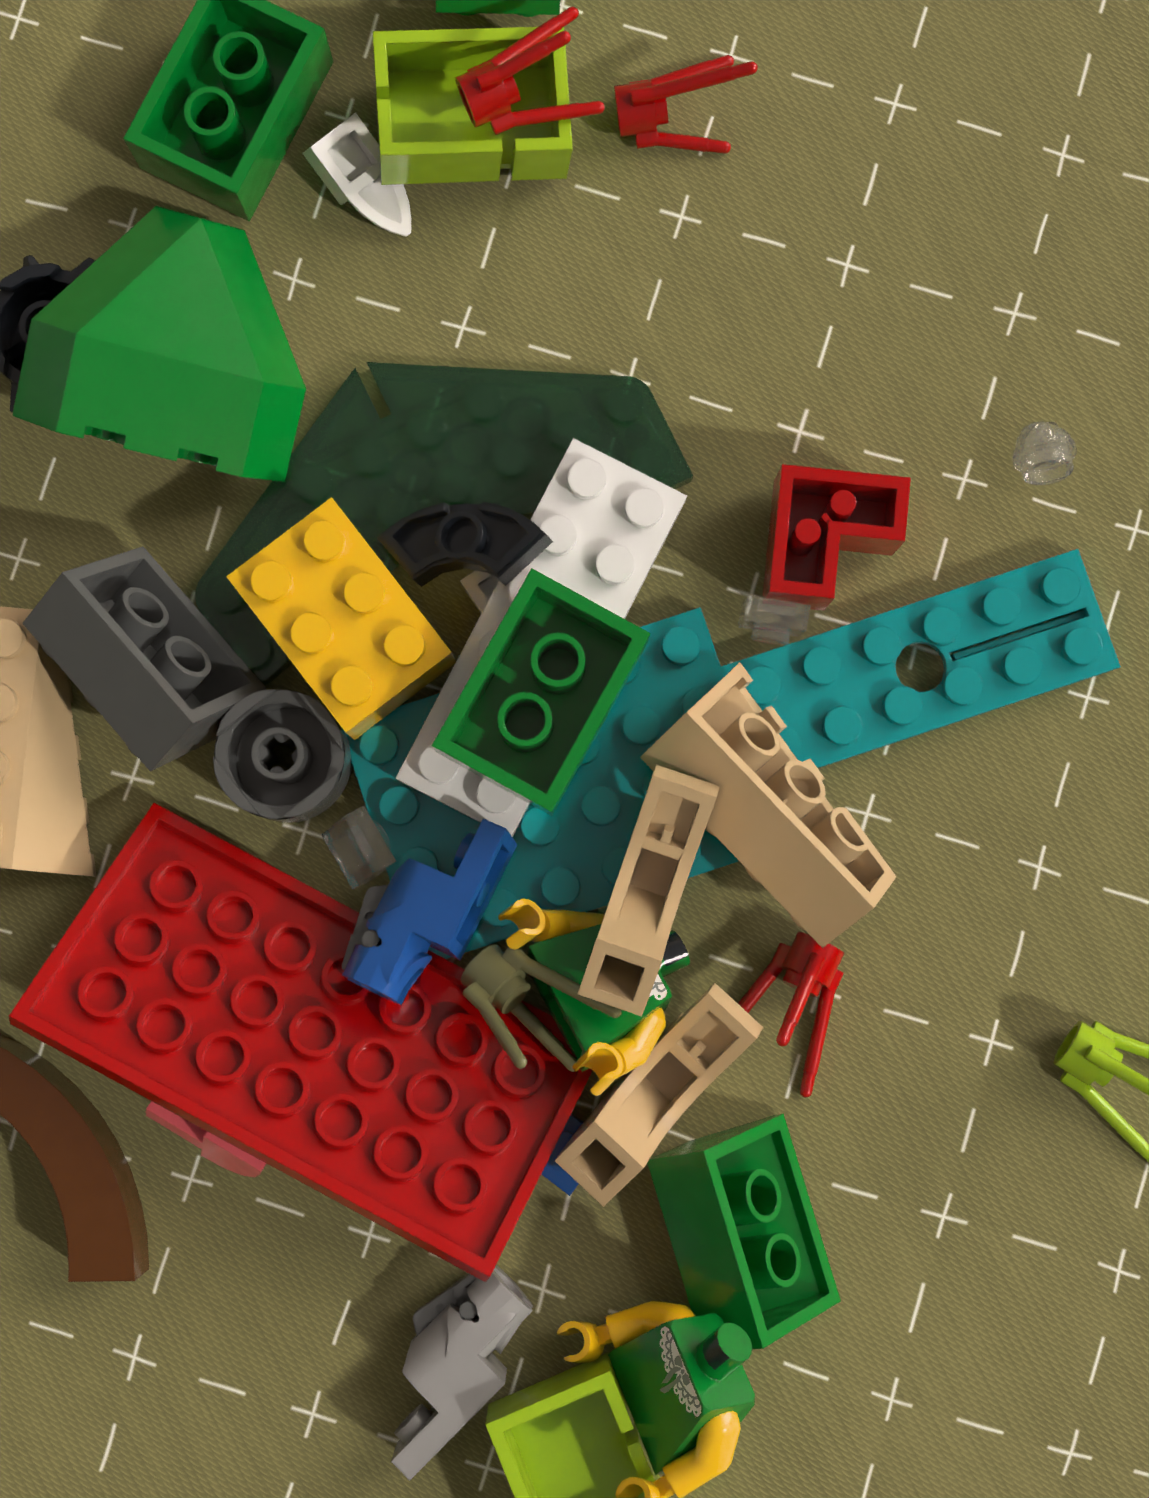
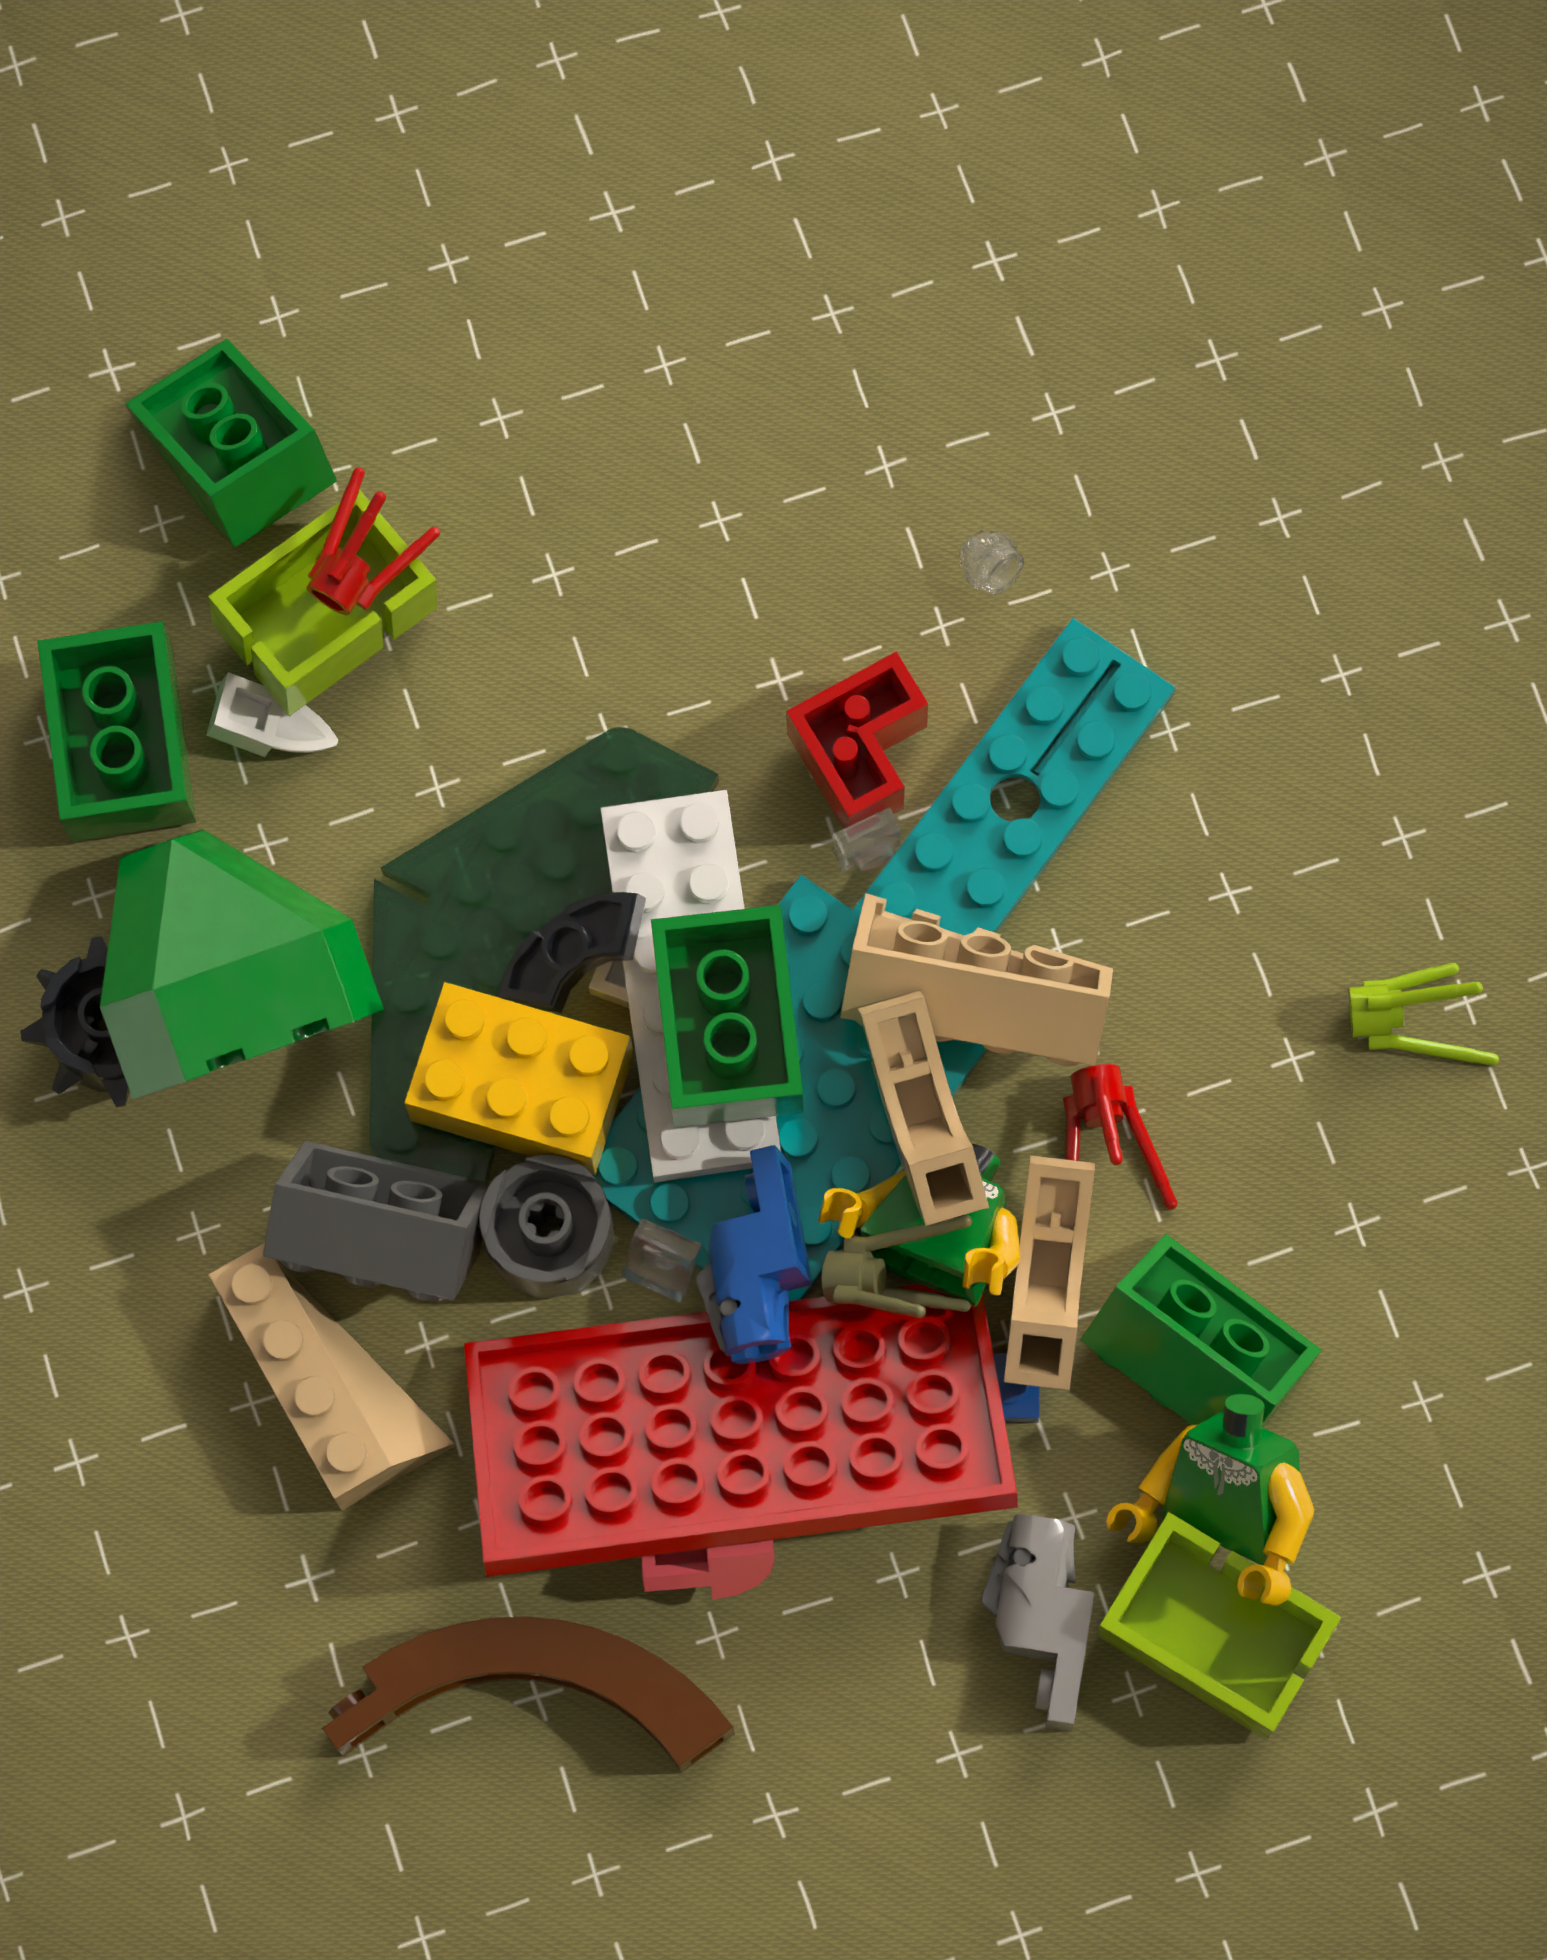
camera: 30 degrees left, 10 degrees down
red plant [614,55,758,154] -> none

